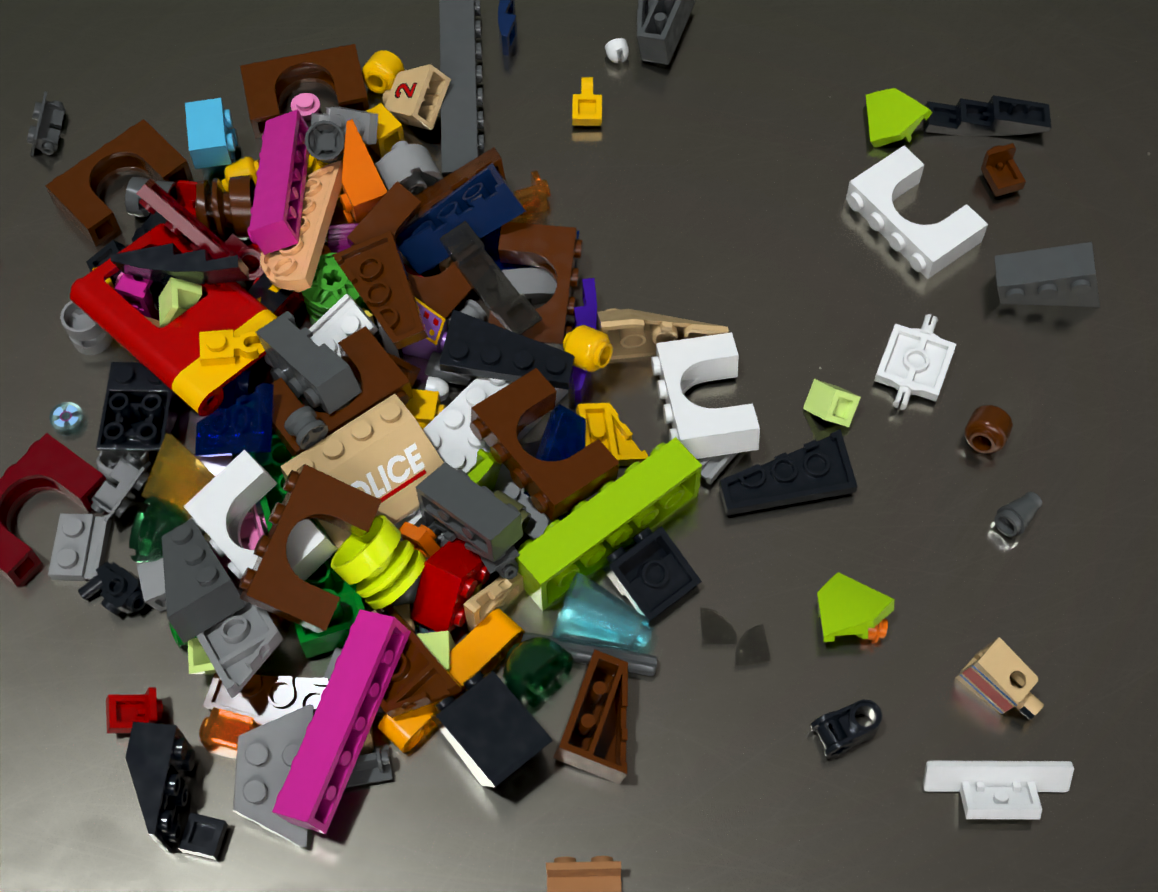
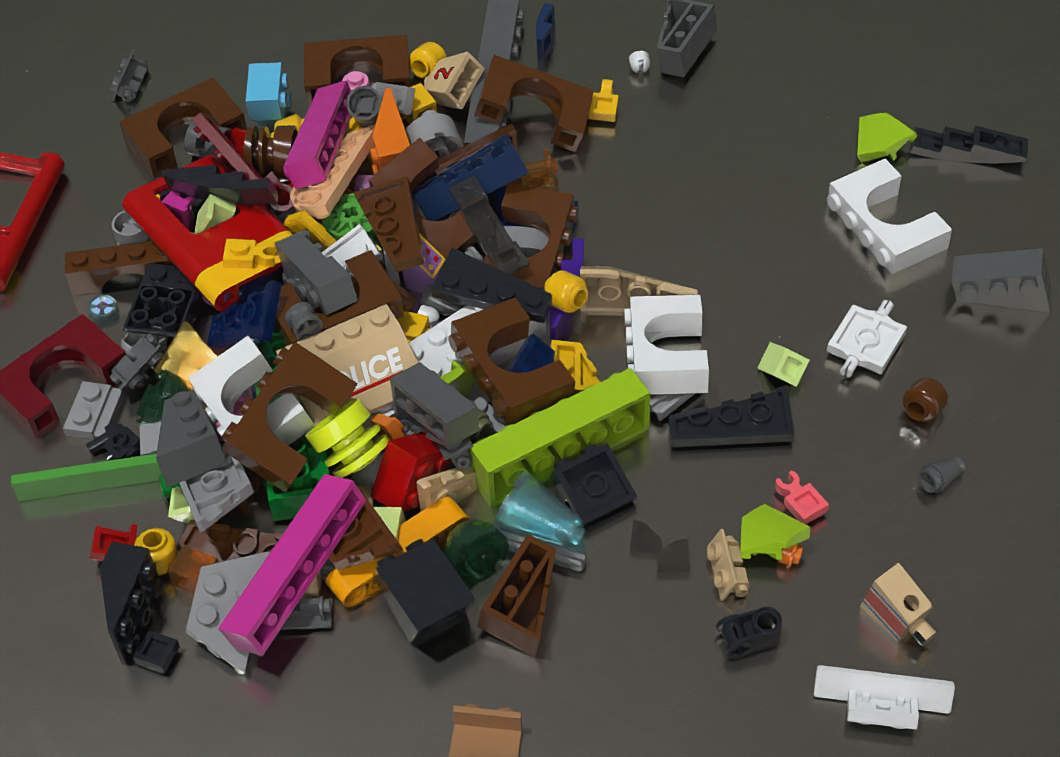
camera: 10 degrees right, 10 degrees down
reddish brown bracket [981,143,1026,196] -> none
none -> bright green tile [11,443,246,502]
none -> reddish brown arch [65,241,175,296]
none -> yellow head [134,528,179,575]
none -> yellow plate [284,210,336,253]
none -> reddish brown arch [474,55,594,152]
none -> tan hinge [707,529,750,601]
none -> coral plate [775,470,829,524]

